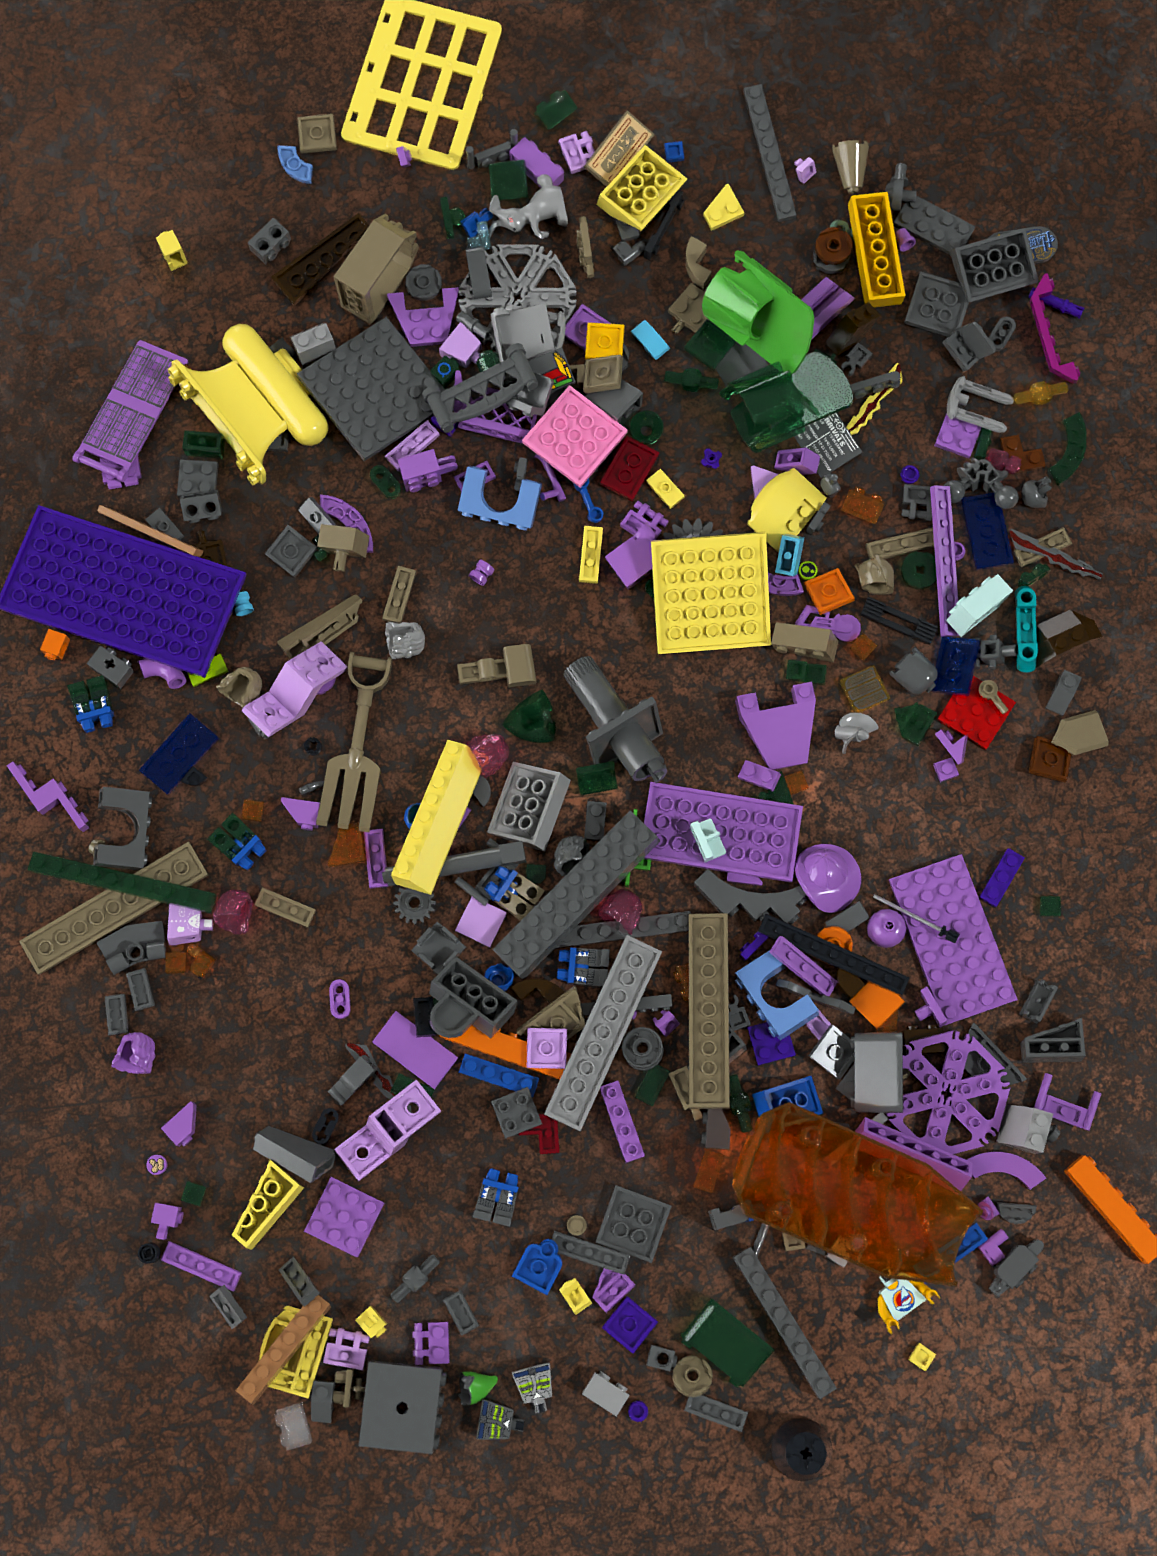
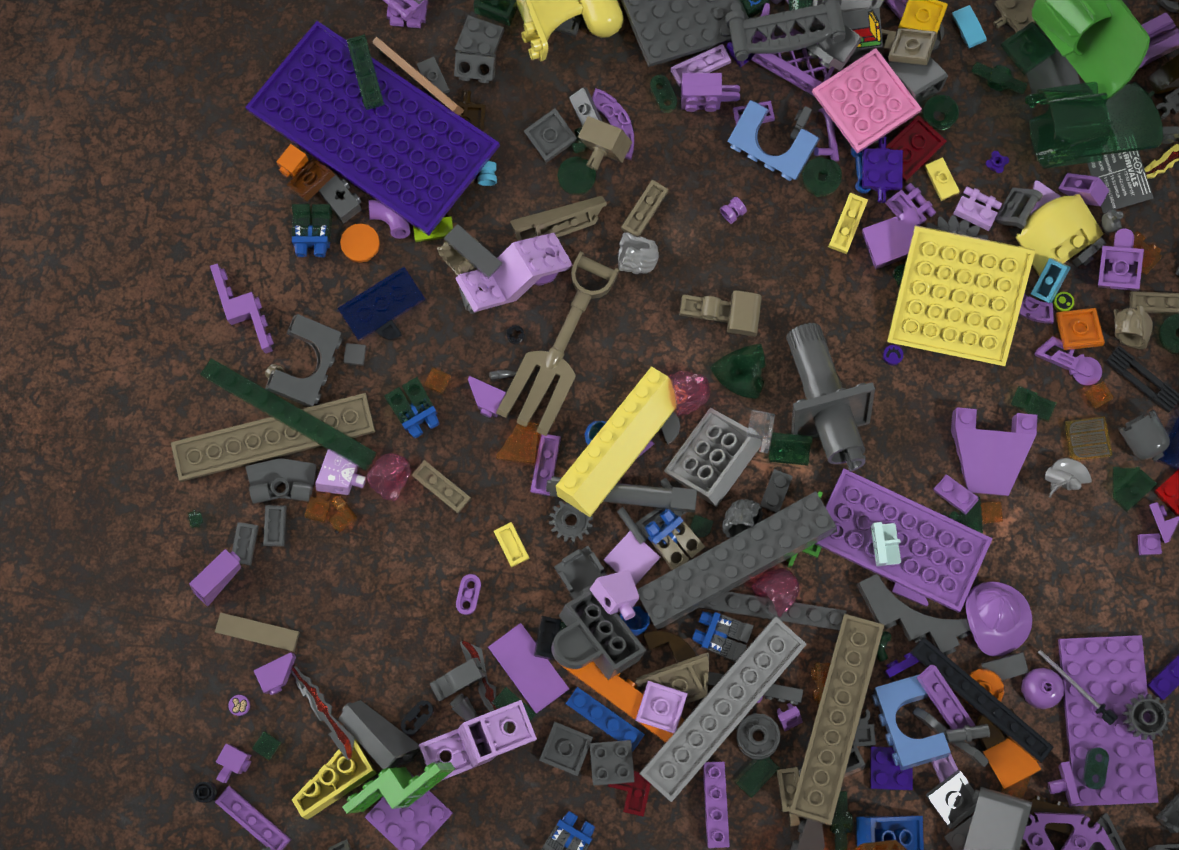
camera: 20 degrees right, 0 degrees up
medium lavender hair [111,1032,155,1074] -> none
dark tan wedge [771,622,838,663] -> none
none -> clear green plate [187,509,203,528]
none -> medium lavender slope [189,549,241,607]
none -> dark tan tile [215,613,300,652]
none -> reddish brown plate [287,159,335,202]
none -> dark grey sword [290,666,355,760]
none -> orange tile [340,223,380,263]
none -> bright green bracket [342,762,455,814]
none -> dark grey tile [344,343,367,366]
none -> clear green tile [346,34,384,110]
none -> dark grey tile [444,224,502,279]
none -> dark grey cone [449,693,479,721]
none -> light yellow tile [494,522,530,568]
none -> dark grey plate [539,722,593,776]
none -> clear green tile [557,156,596,195]
none -> lavender torso [590,570,639,620]
none -> clear panel [747,410,775,453]
none -> clear green plate [802,157,842,197]
none -> dark purple plate [862,137,903,203]
none -> clear green arm [876,631,892,662]
none -> dark purple tile [883,345,903,366]
none -> dark grey pin [945,724,990,743]
none -> lavender plate [953,186,1002,231]
none -> dark grey plate [995,188,1043,229]
none -> clear green plate [1083,747,1109,789]
none -> medium lavender brick [1098,228,1144,291]
none -> dark grey gear [1122,694,1171,740]

